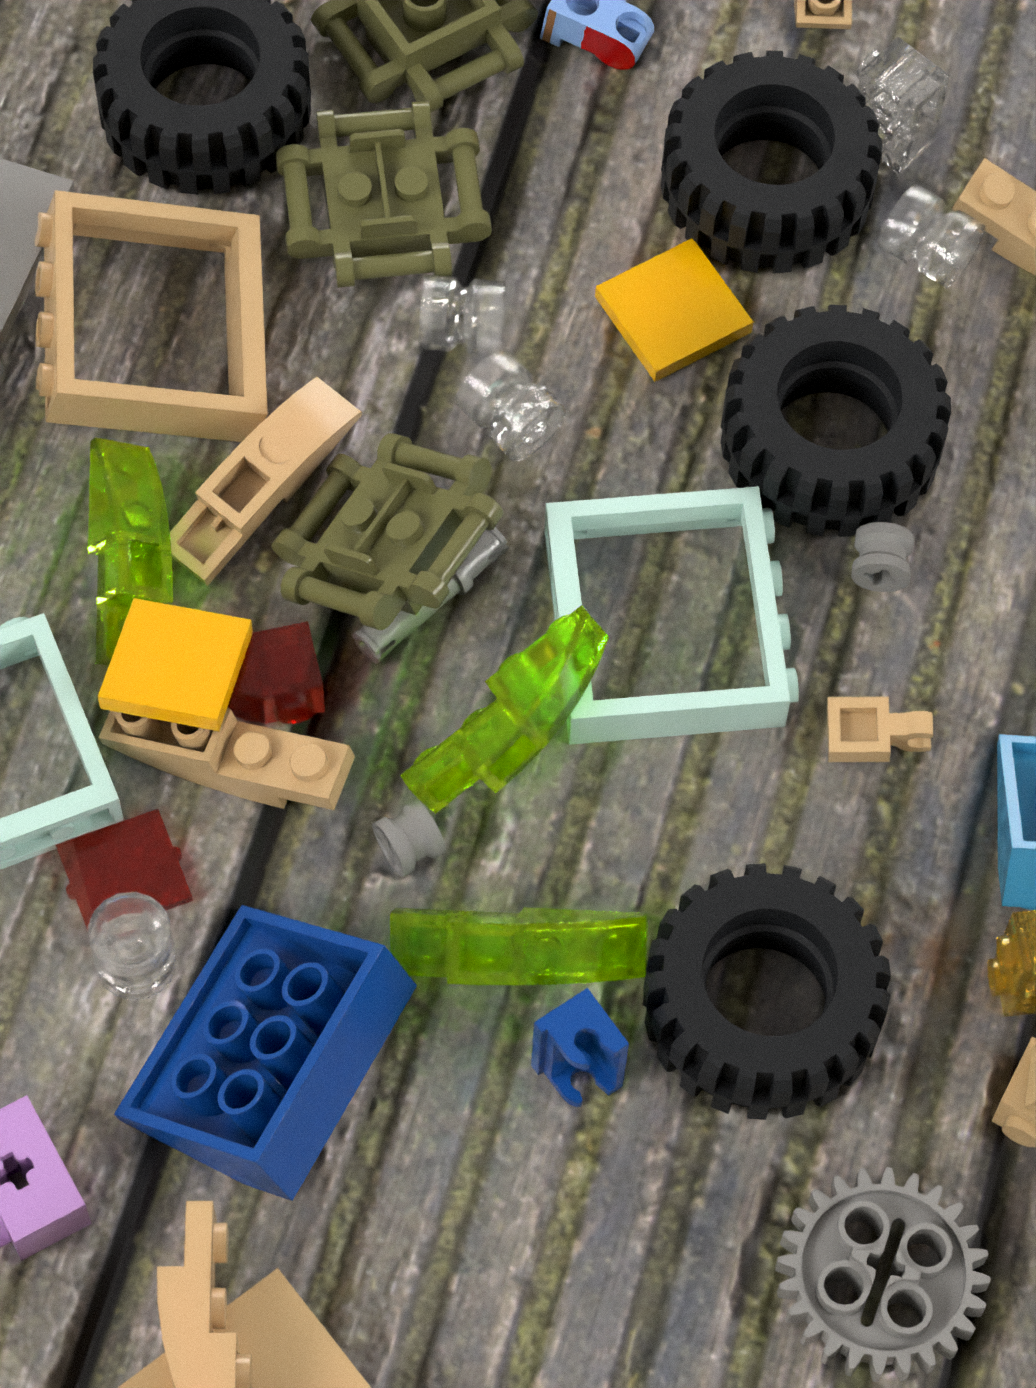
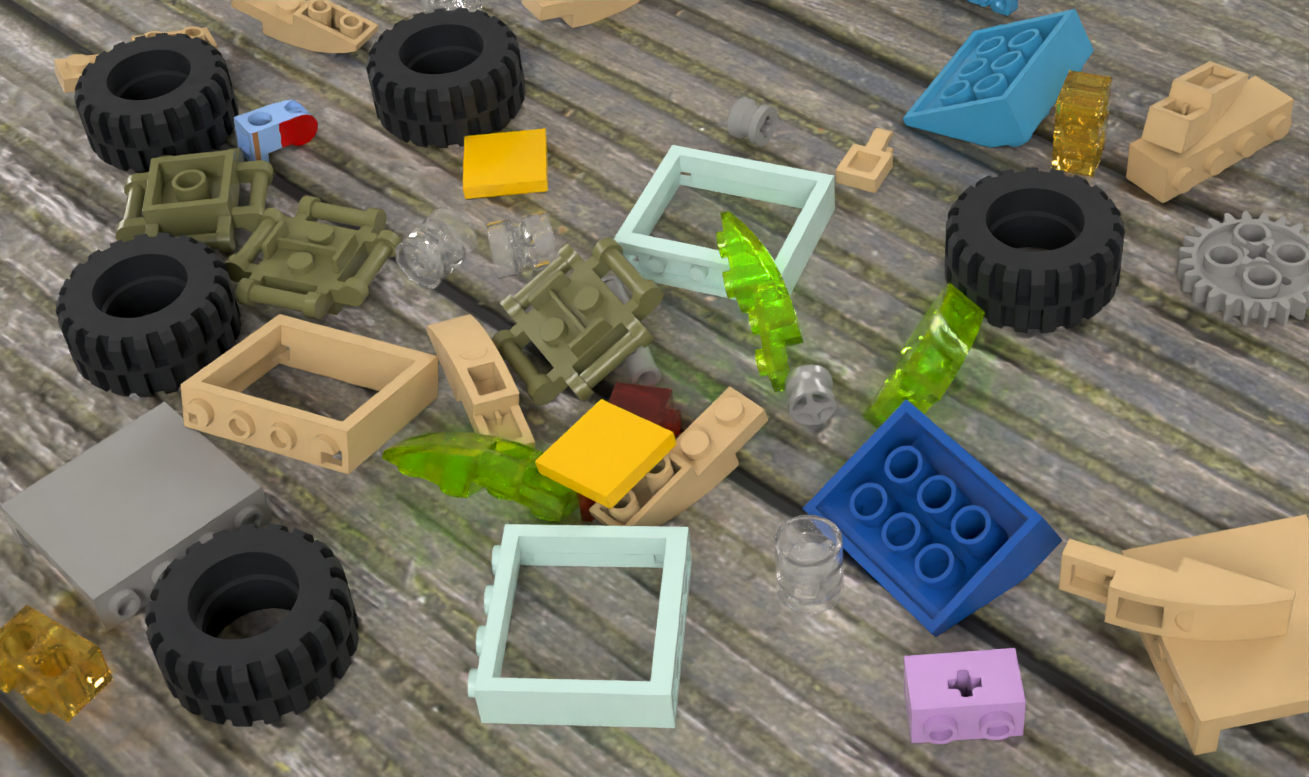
camera: 55 degrees left, 20 degrees down
clear red piece [56,809,193,938] -> none
blue hinge [531,988,629,1107] -> none
black tyre [720,305,951,537] -> none
clear wheel [878,184,986,289] -> none

